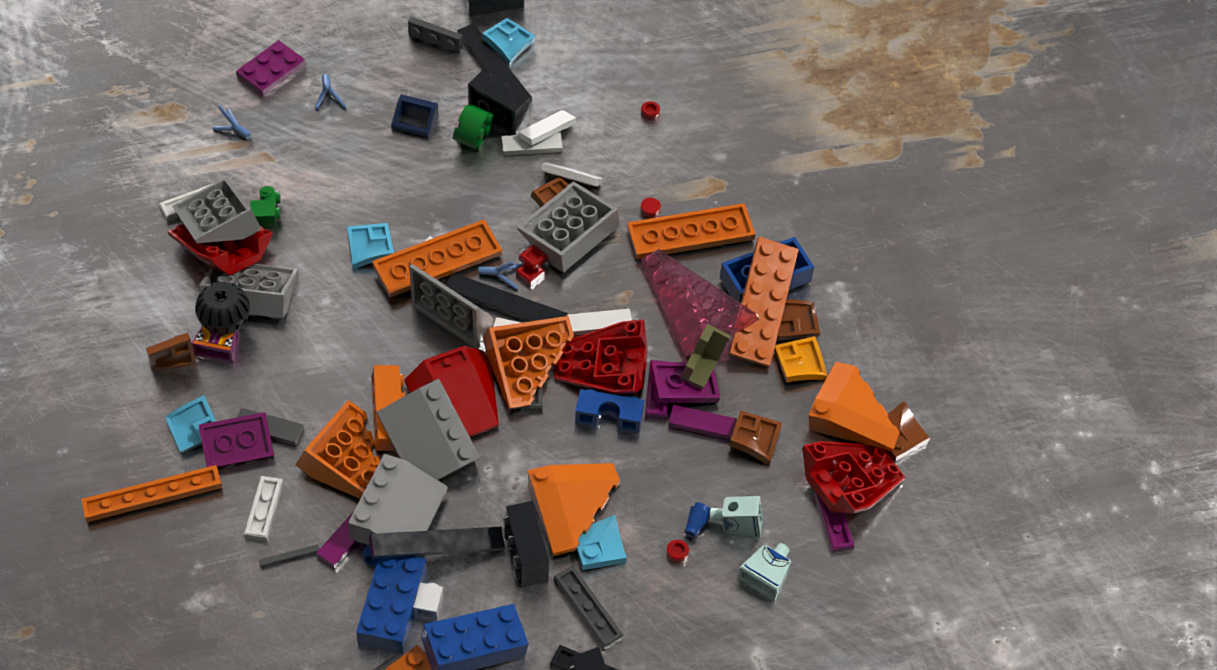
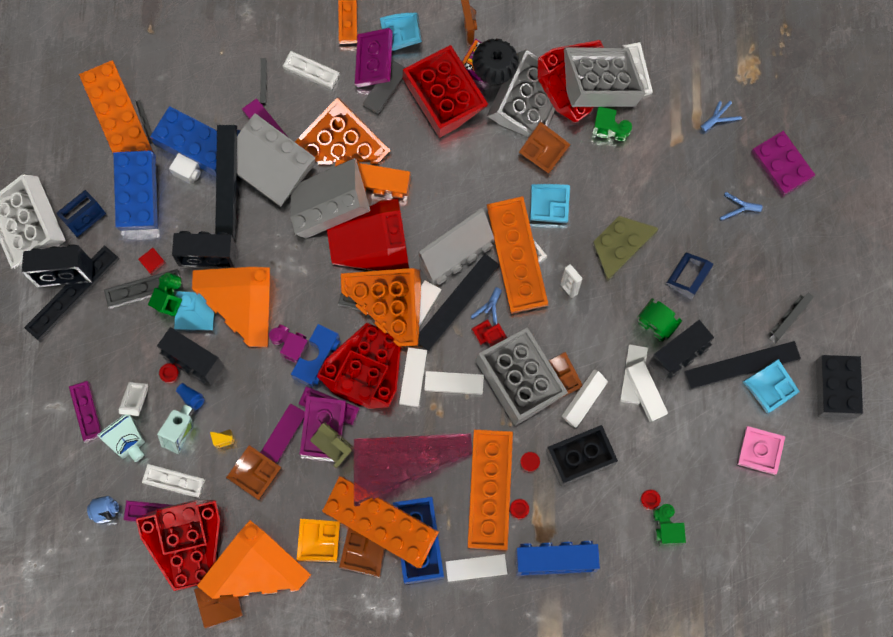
camera: 110 degrees right, 20 degrees up
none -> magenta tile [69,381,102,442]
none -> medium blue head [87,496,119,524]
none -> white tile [119,382,148,416]
none -> red tile [138,248,166,274]
none -> white tile [142,464,205,499]
none -> green brick [148,273,182,317]
none -> black brick [157,327,224,385]
none -> yellow slope [210,430,235,449]
none -> magenta brick [269,324,309,364]
none -> red slope [403,45,488,138]
none -> white tile [425,371,484,395]
none -> white tile [445,554,507,582]
none -> red tile [509,499,530,520]
none -> blue brick [515,541,600,576]
none -> dark orange plate [519,122,571,174]
none -> black brick [546,425,618,487]
none -> white tile [560,264,583,298]
none -> olive wing [593,216,658,281]
none -> green brick [653,504,686,546]
none -> bright pink plate [737,426,785,475]

